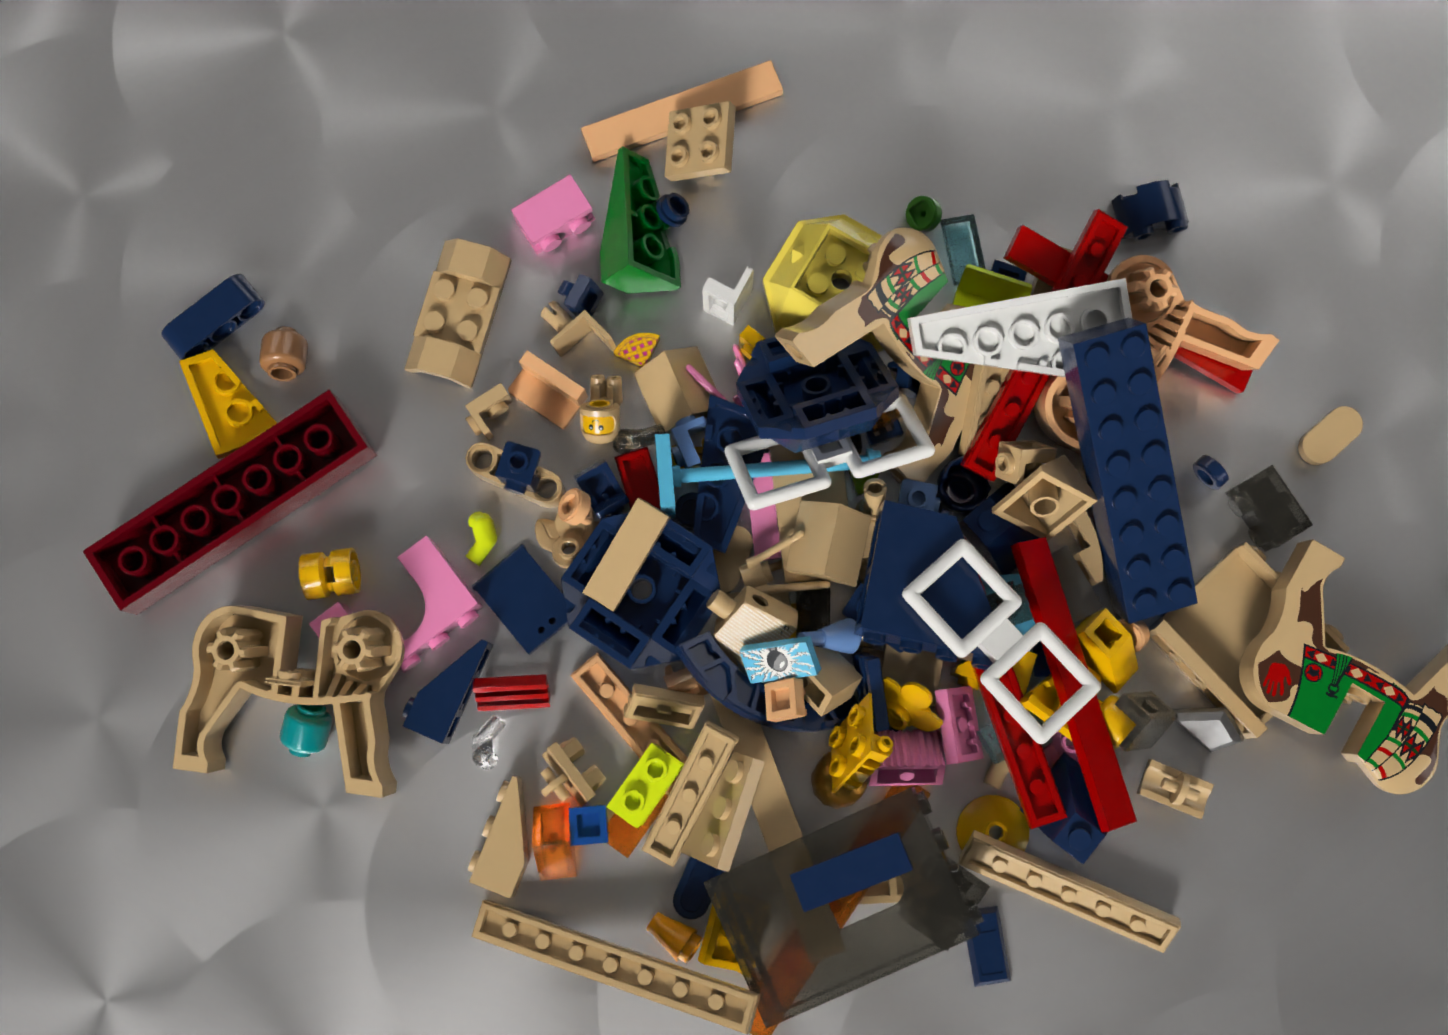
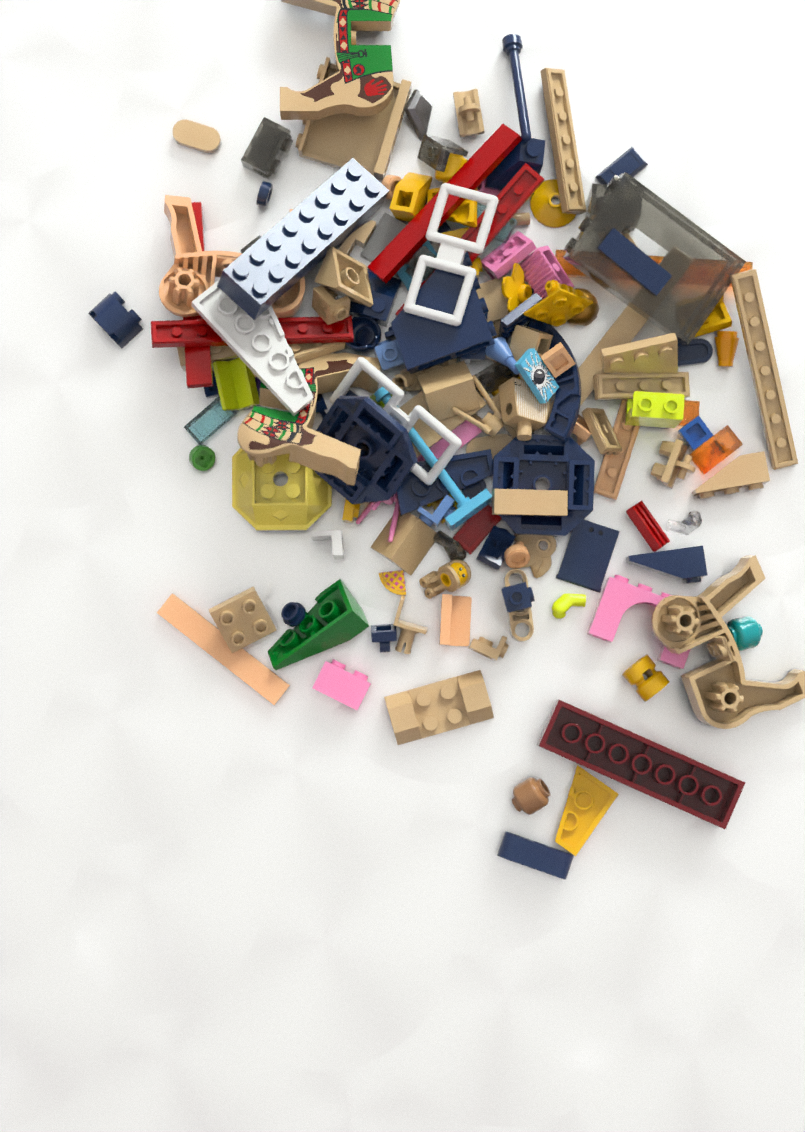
camera: 120 degrees left, 5 degrees up
none -> dark blue piece [502,34,531,142]

